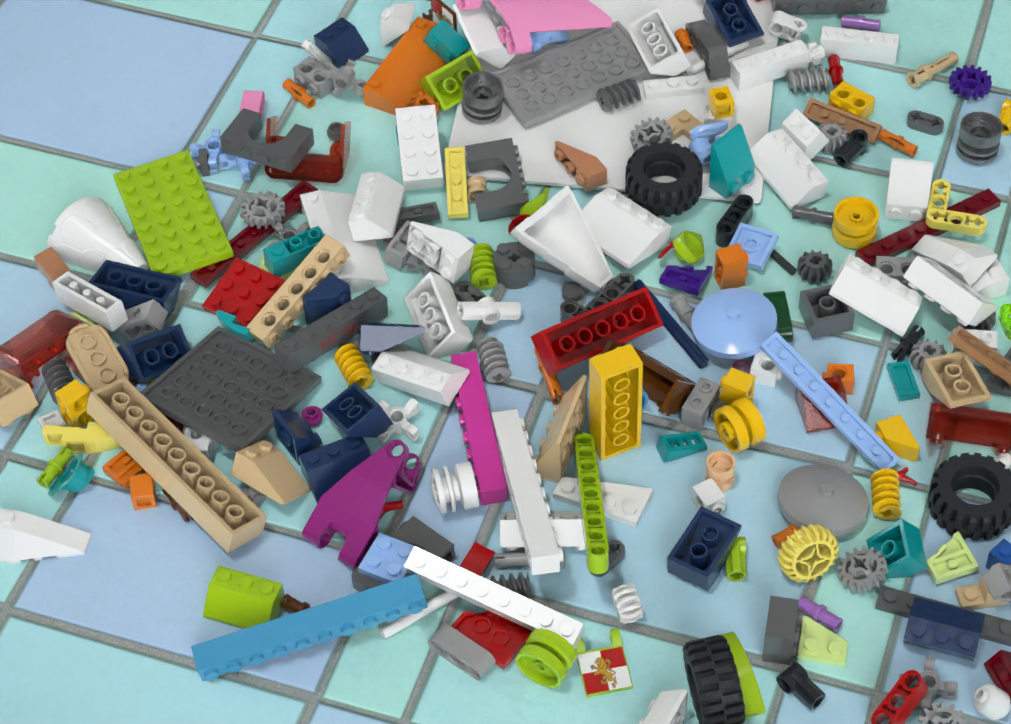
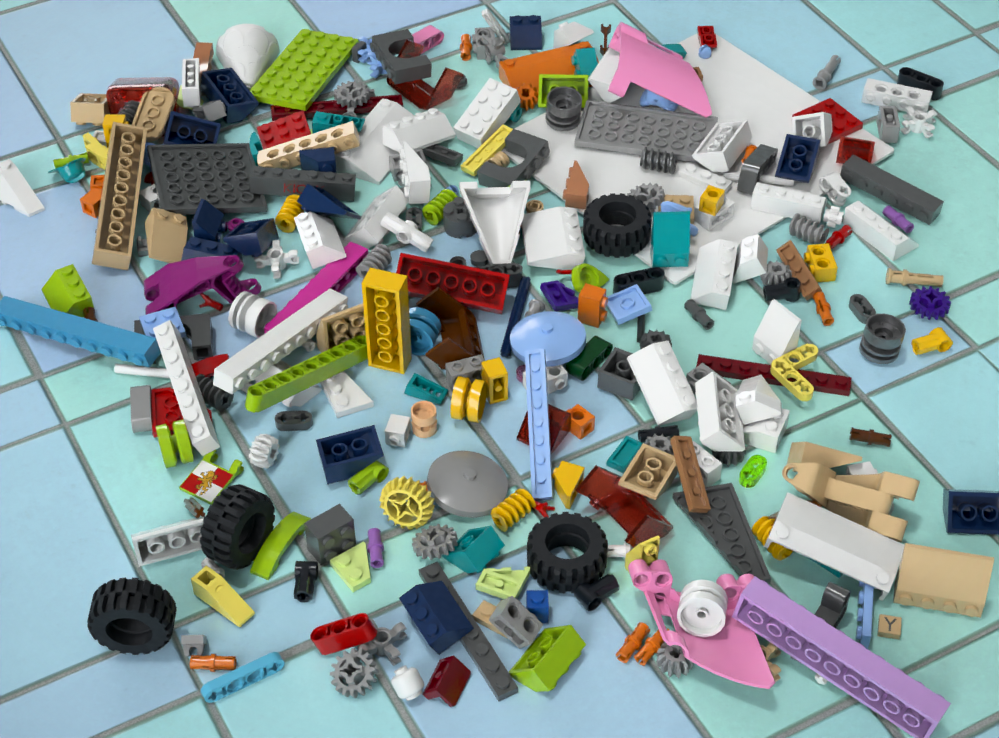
camera: 40 degrees right, 5 degrees down
yellow wheel [831,196,880,249] -> none
none -> axle [184,497,206,518]

